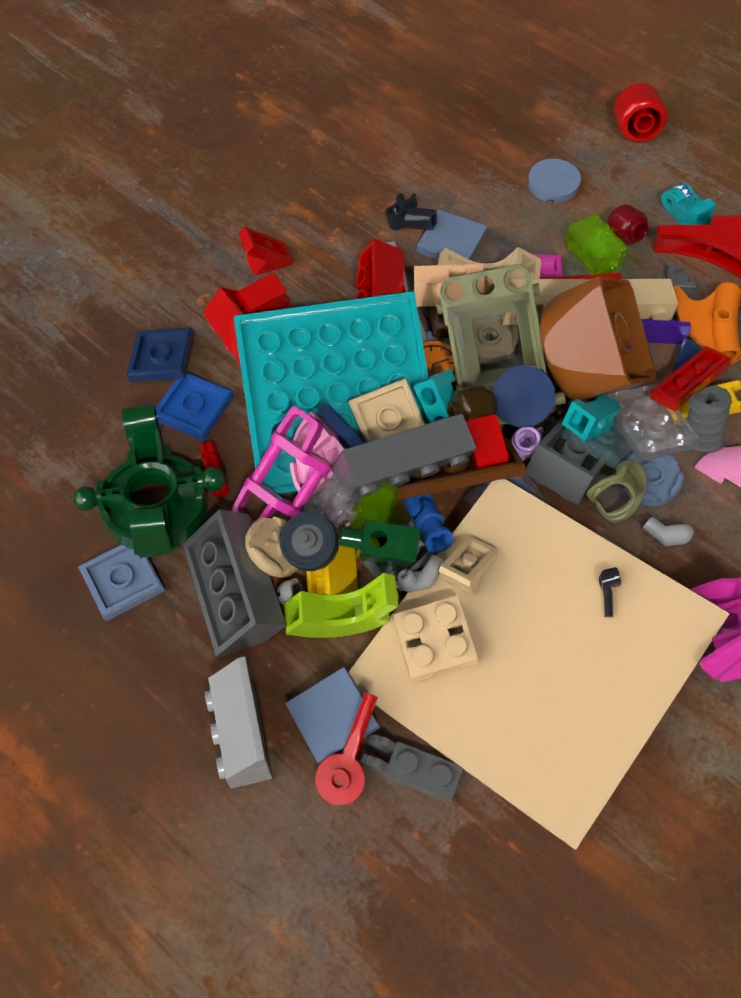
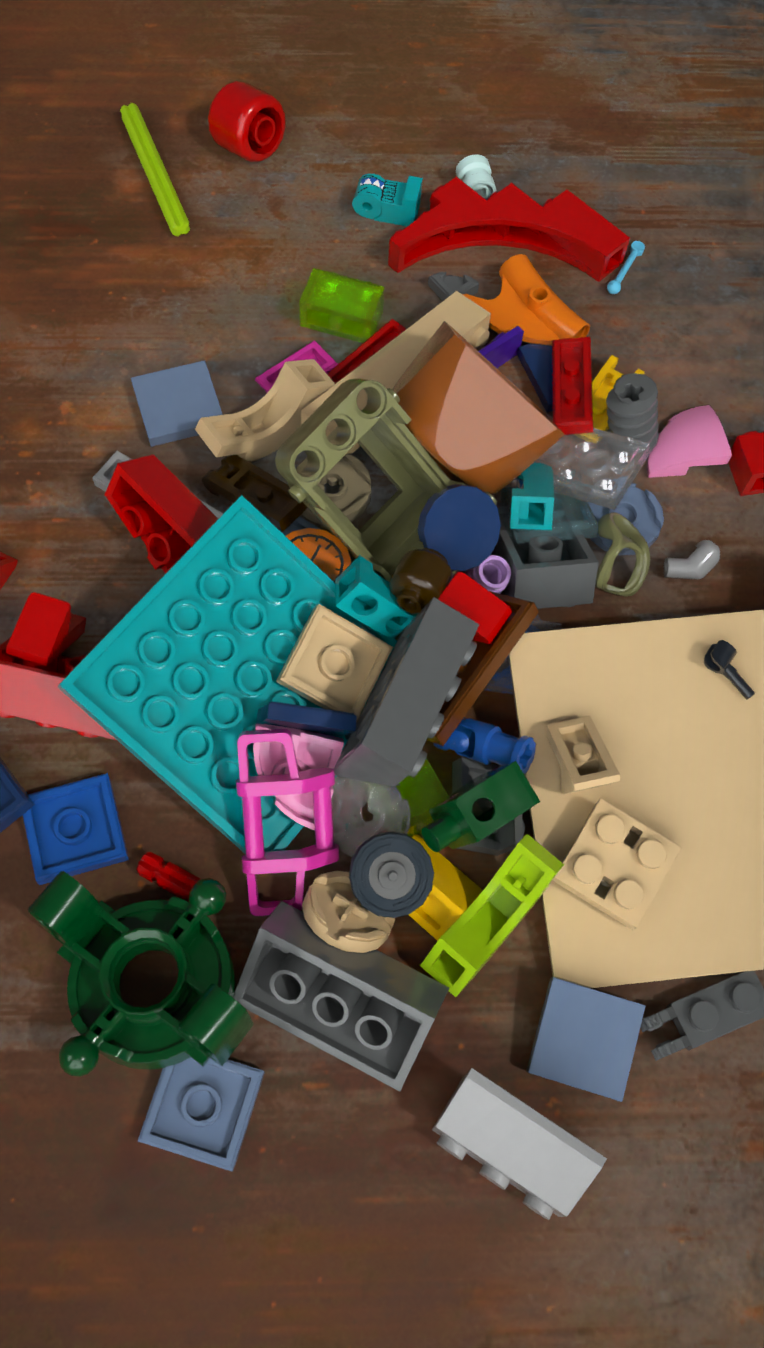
camera: 50 degrees left, 5 degrees up
light grey hinge [277,578,304,605] -> none
piece [315,692,378,806] -> none
black bar [385,193,437,230] -> none
light grey arm [397,555,444,592] -> none
light nougat brick [414,264,490,307] -> none
sand blue tile [528,159,581,203] -> none
dark red head [607,204,648,245] -> none
none -> lime axle [120,103,190,237]

